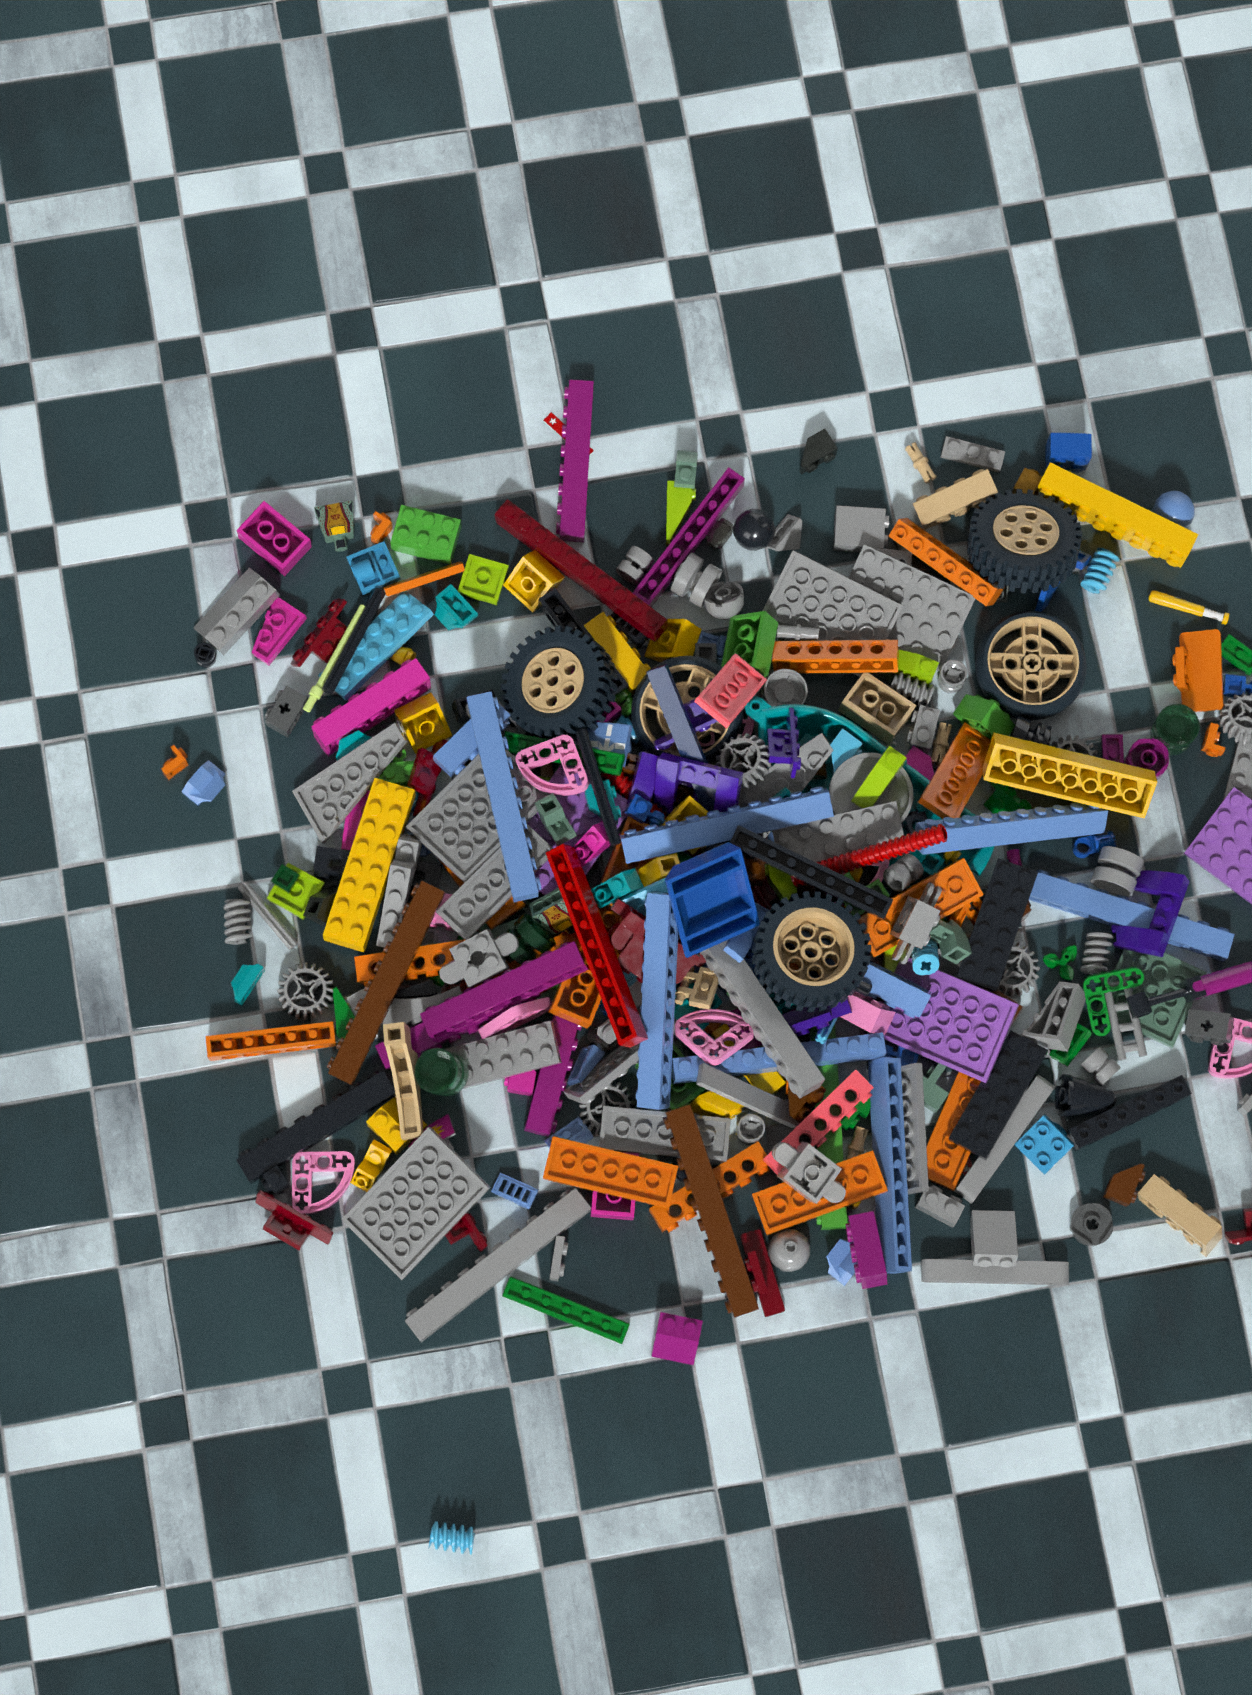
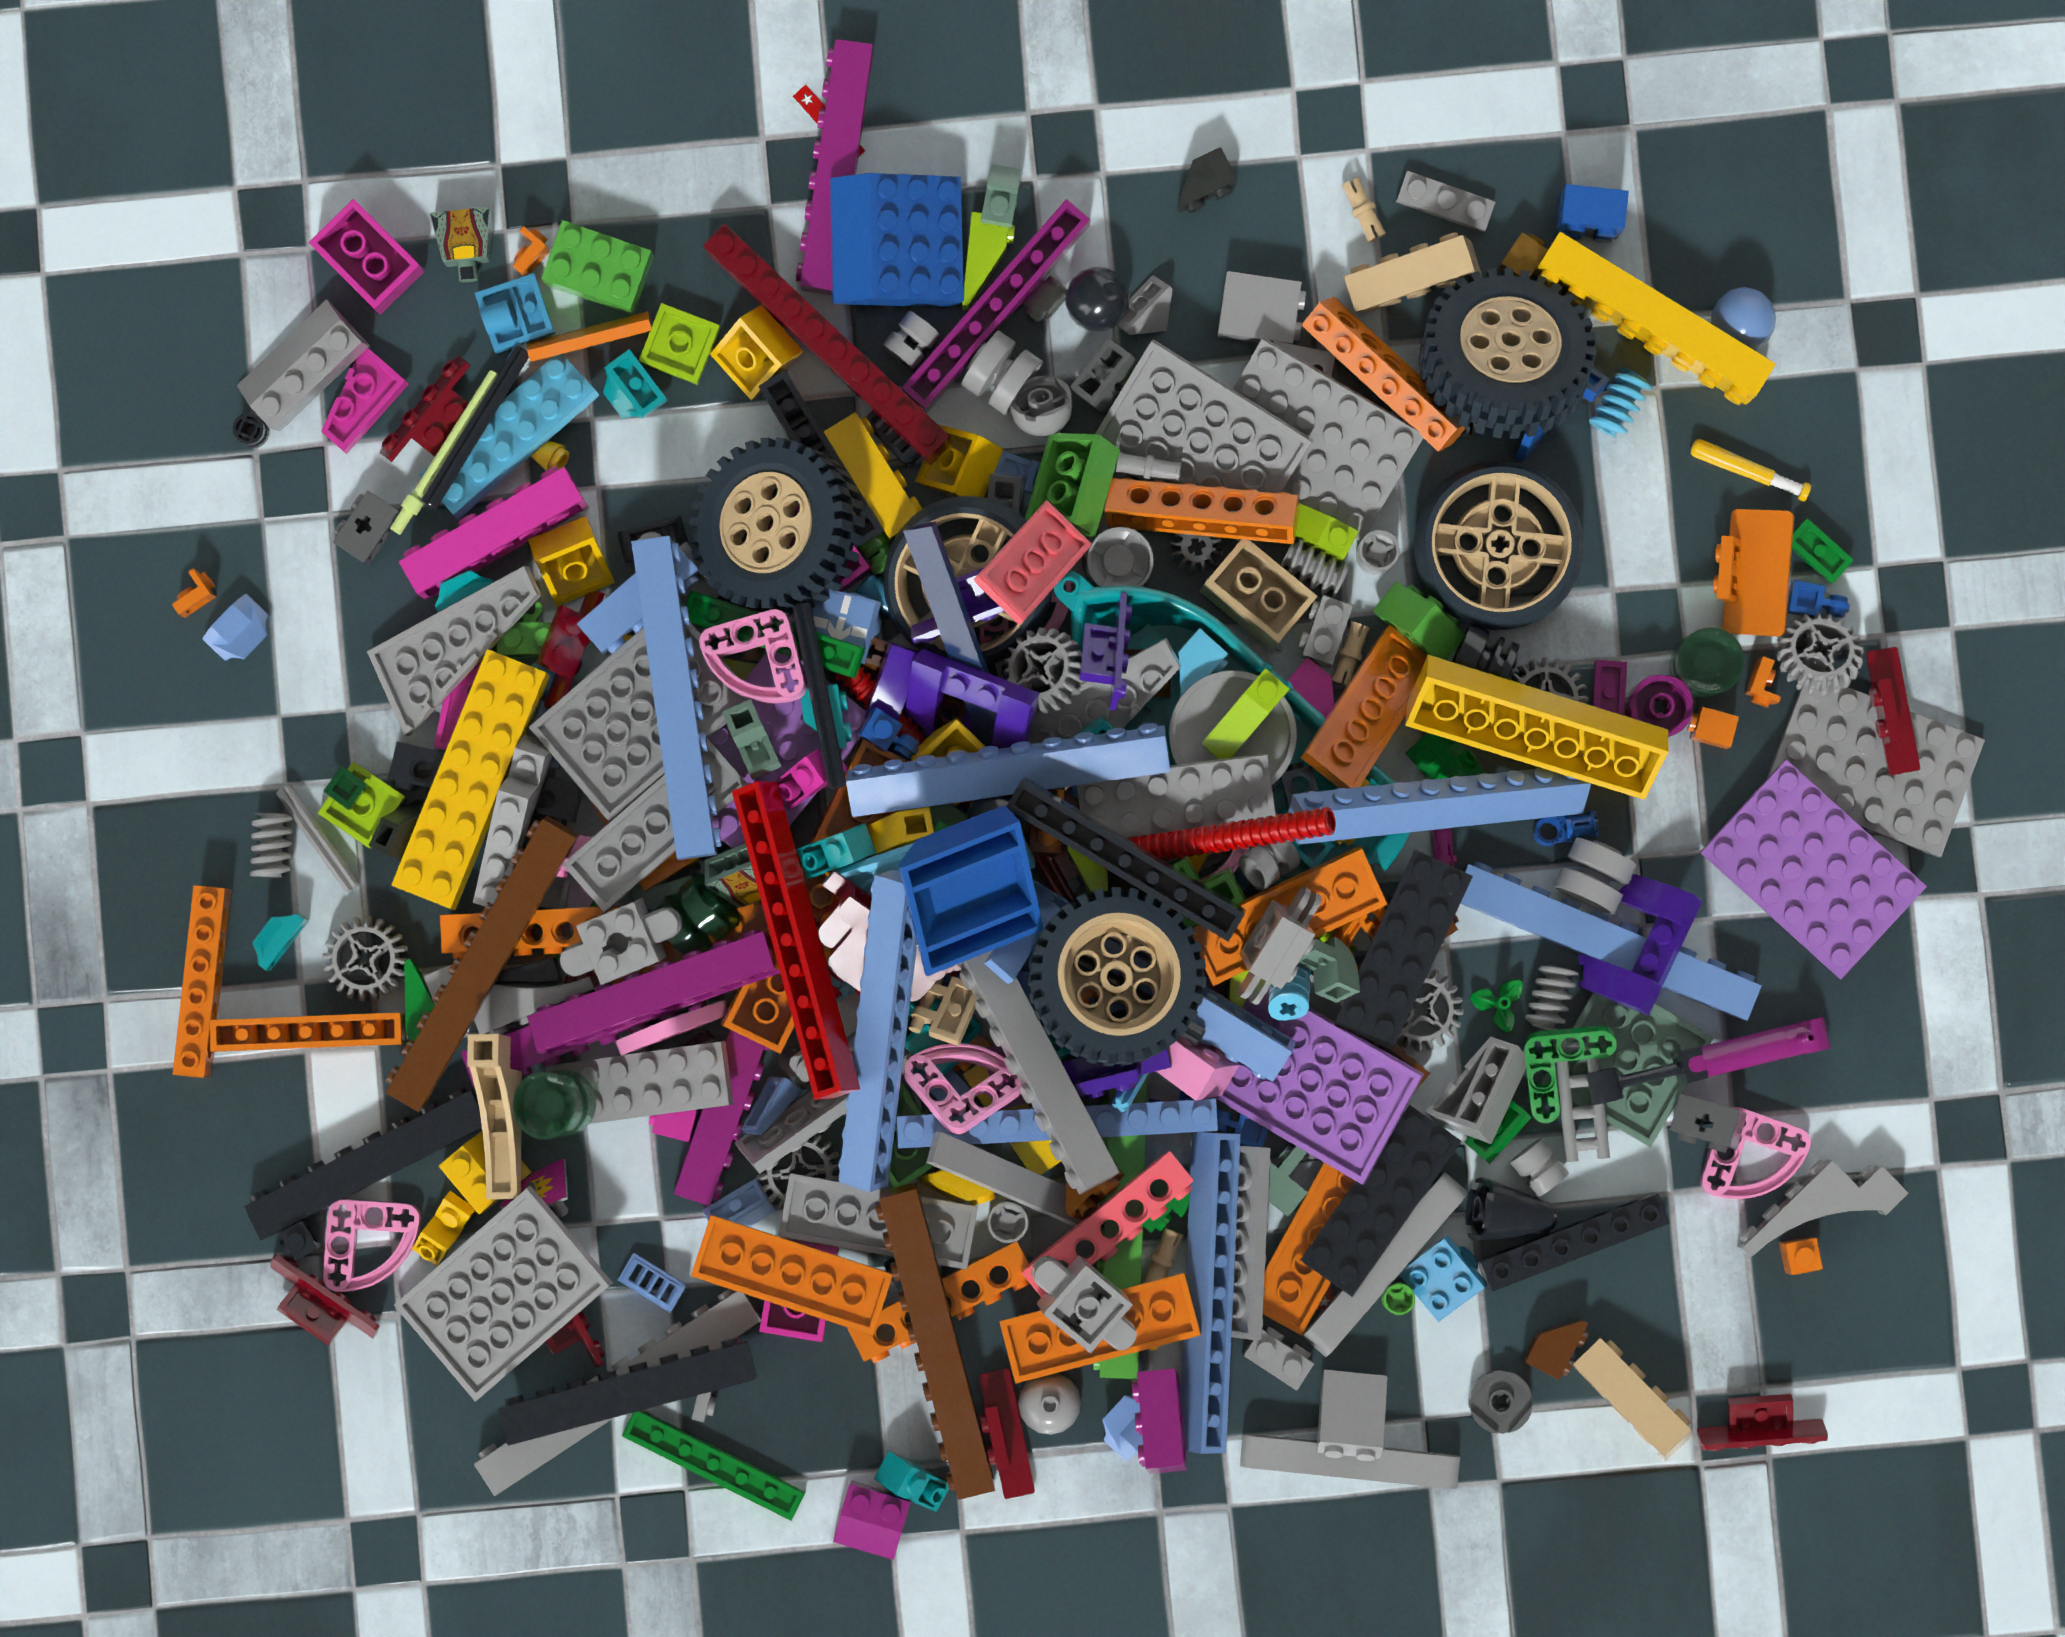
camera: 10 degrees right, 10 degrees up
none -> orange brick [172,885,232,1078]
none -> black brick [498,1337,758,1446]
none -> blue slope [830,173,964,308]
none -> teal slope [873,1451,949,1512]
none -> dark grey brick [1070,338,1138,416]
none -> dark grey gear [1170,533,1223,575]
none -> bright green wheel [1381,1282,1415,1315]
none -> orange brick [1687,707,1739,749]

